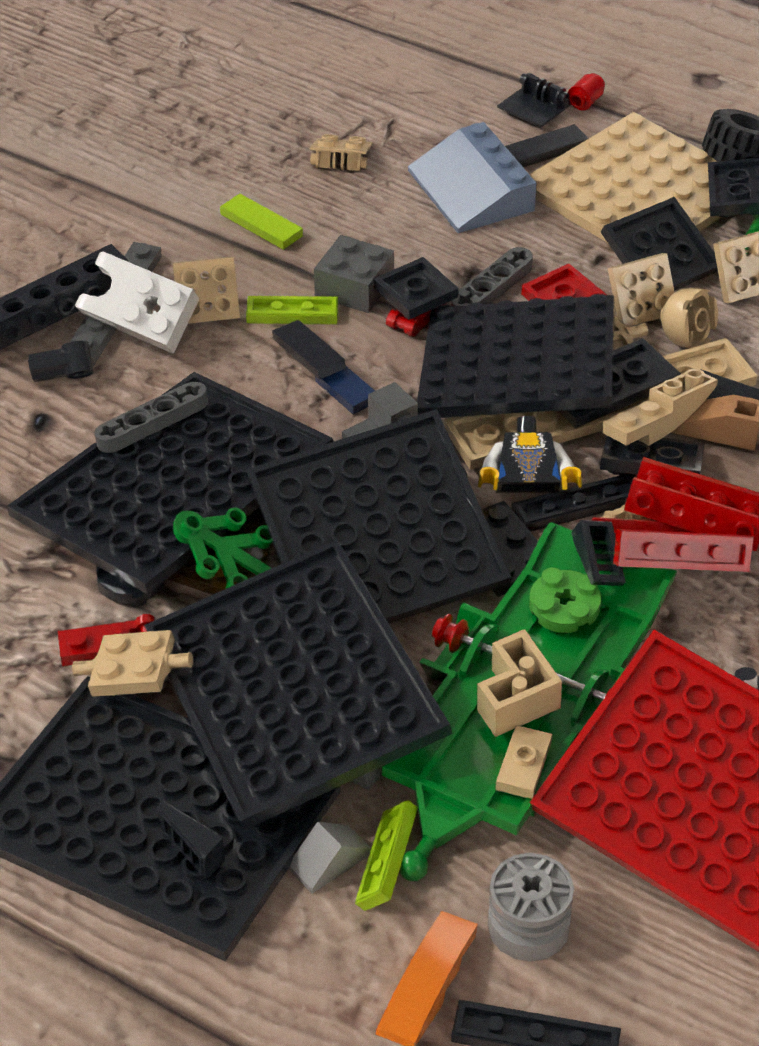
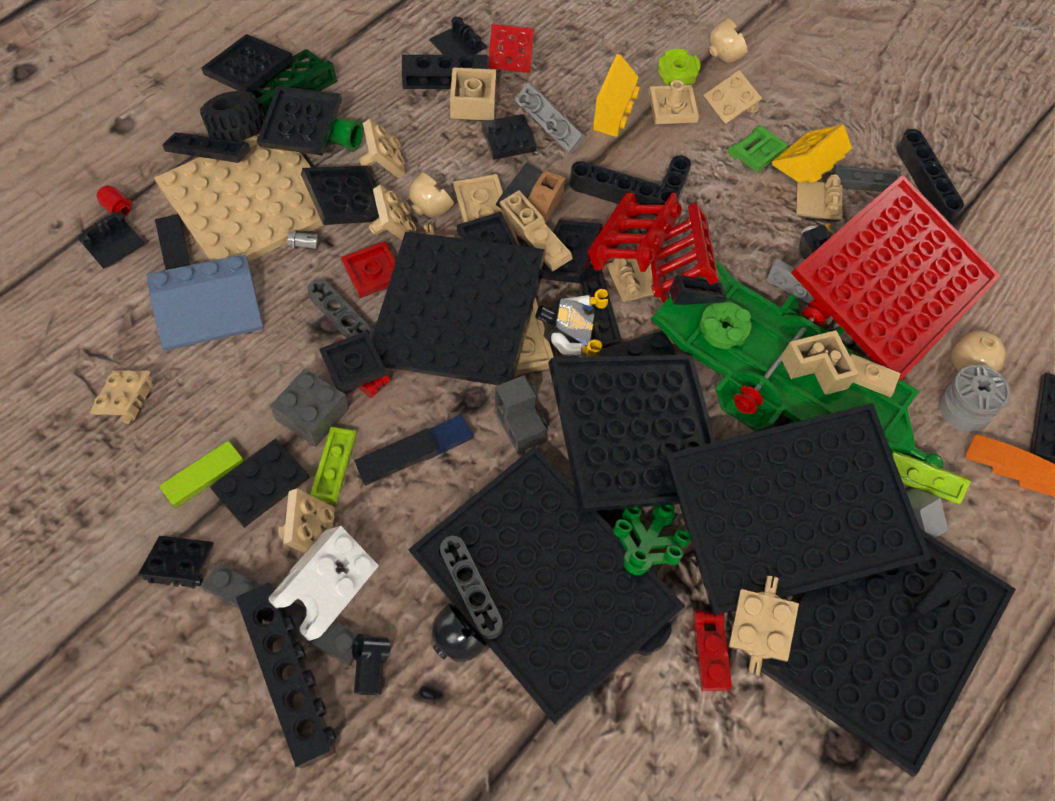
camera: 85 degrees left, 15 degrees up
none -> black hinge [138,536,214,589]
none -> black tile [162,132,251,163]
none -> black plate [210,438,309,528]
none -> light grey pin [287,230,318,249]
none -> black cylinder [431,603,488,662]
none -> tan cylinder [951,330,1006,372]

